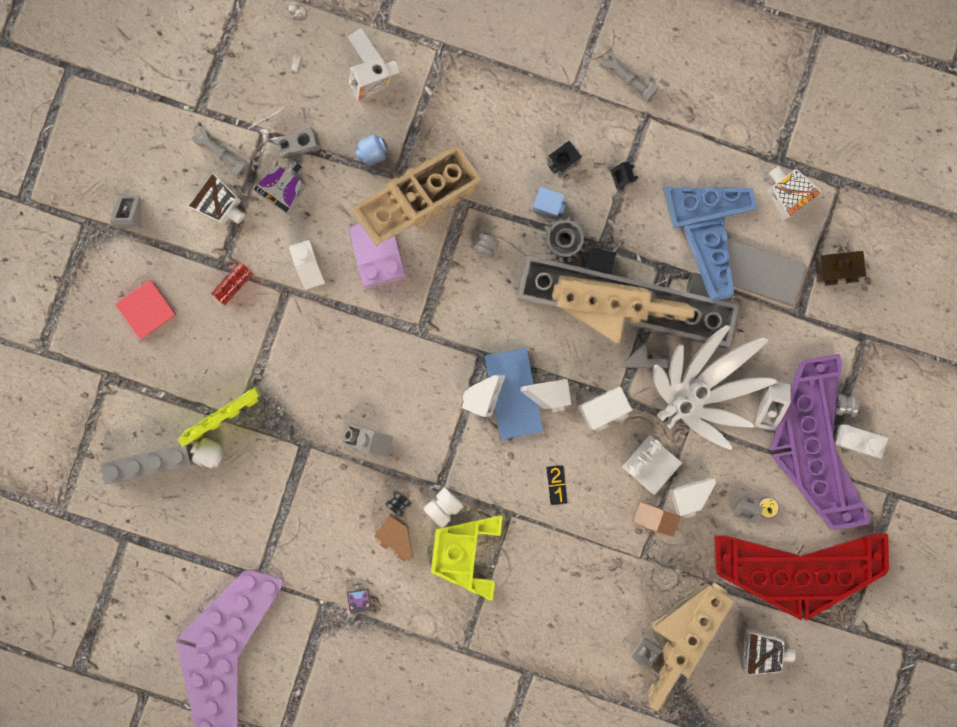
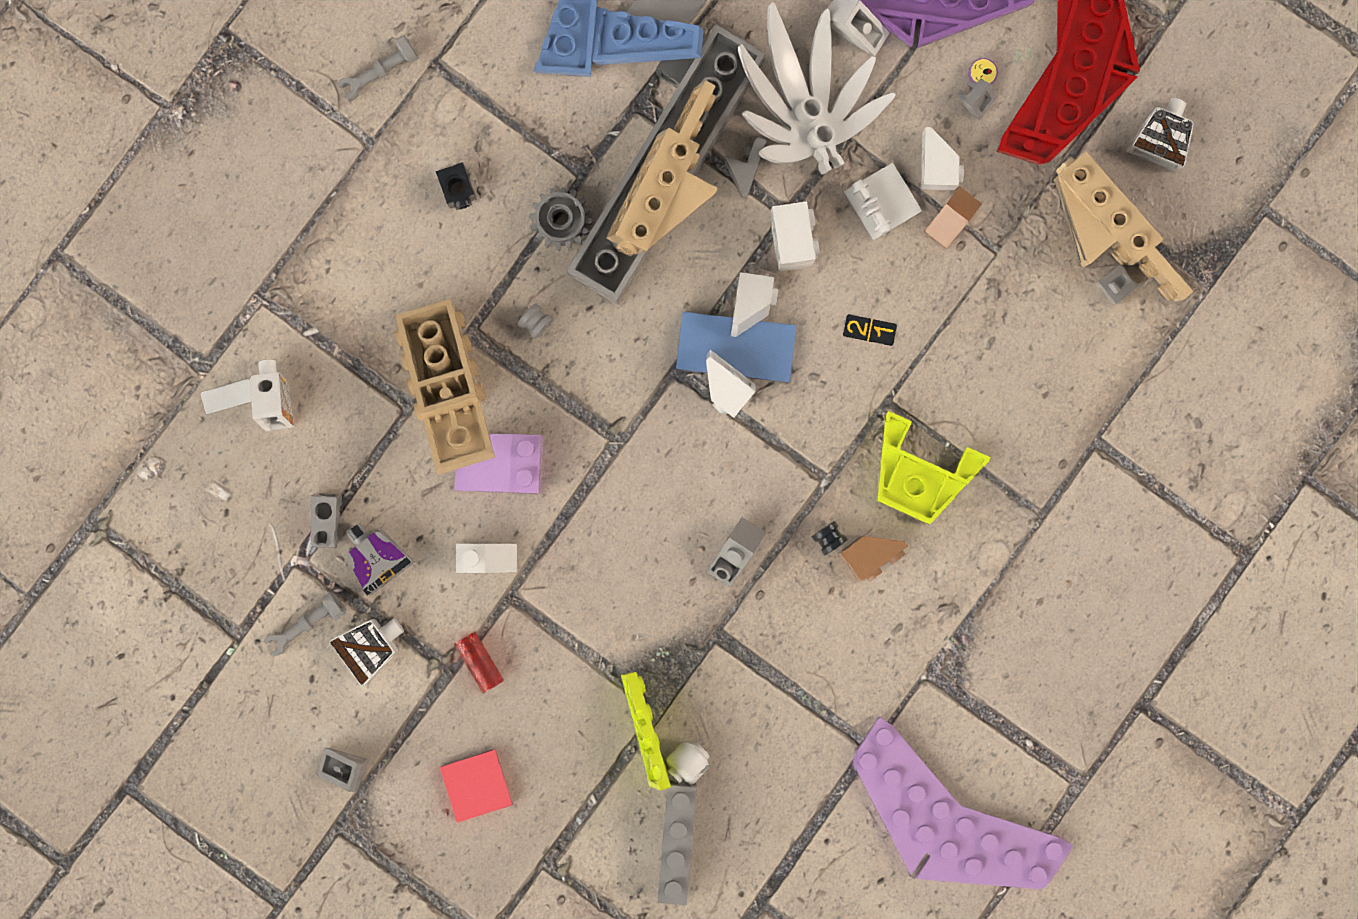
camera: 65 degrees left, 0 degrees up
tile [347,588,372,614] -> none
light blue head [356,134,389,166] -> none
white wheel [423,487,464,528] -> none
light blue brick [532,187,566,219] -> none
black brick [582,247,616,275] -> none
black tile [610,161,638,189] -> none

